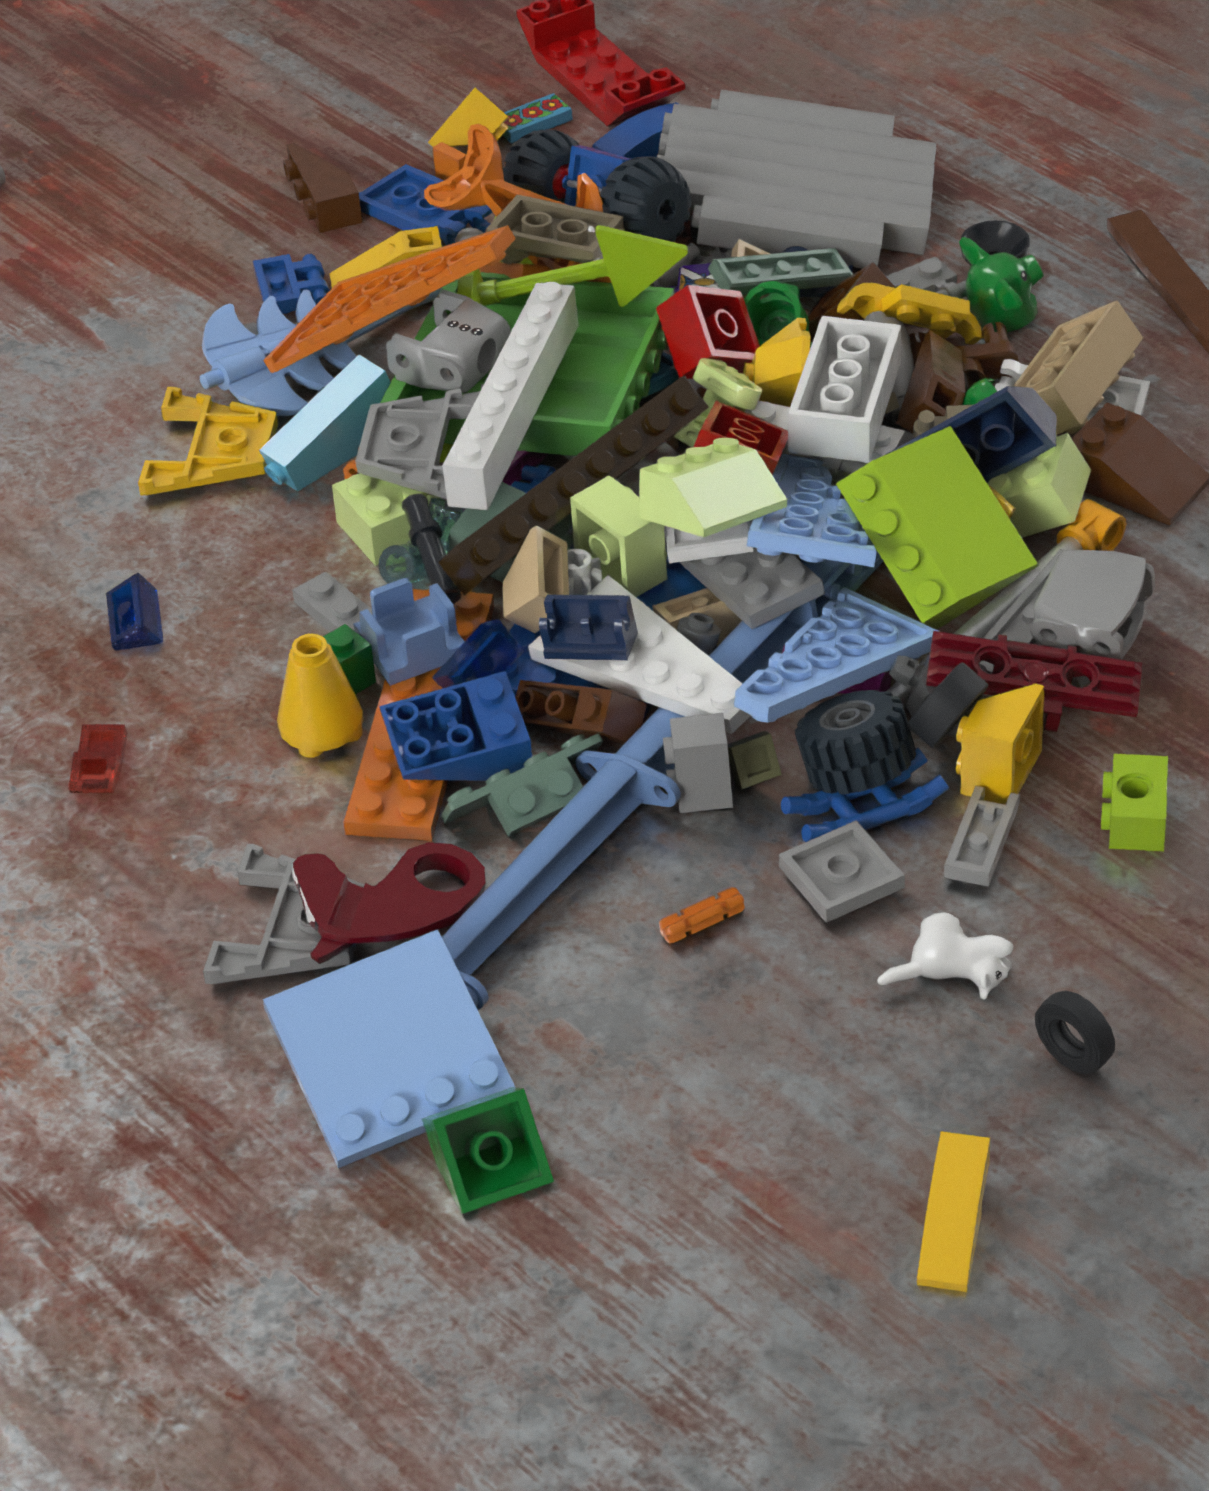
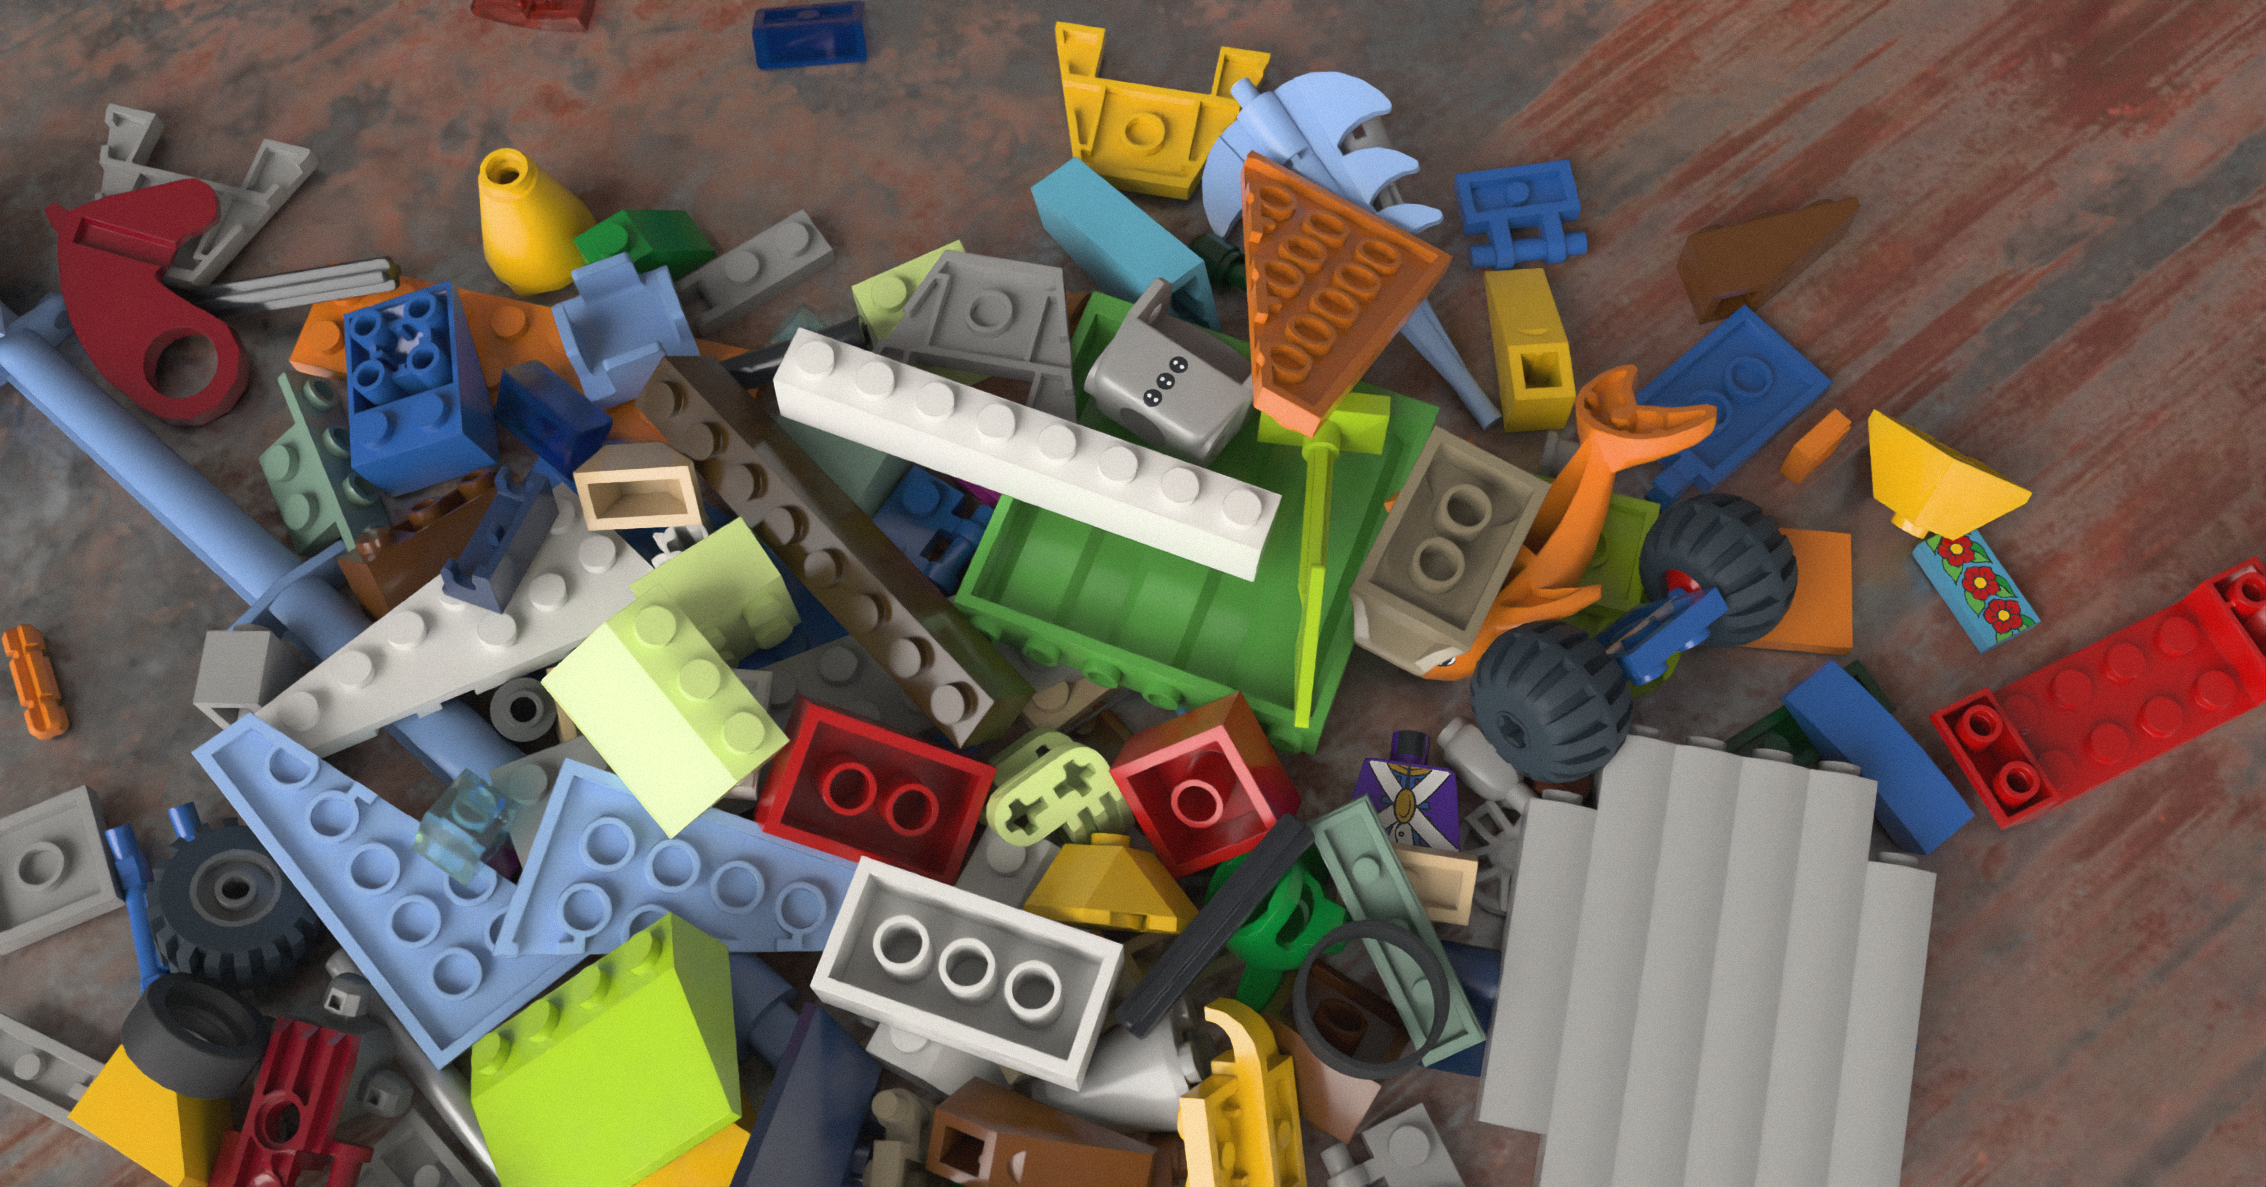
camera: 95 degrees right, 25 degrees up
none -> axle [190,256,402,319]
none -> clear light blue brick [412,768,522,887]
none -> black axle [1114,813,1315,1040]
none -> black tyre [1292,920,1450,1080]

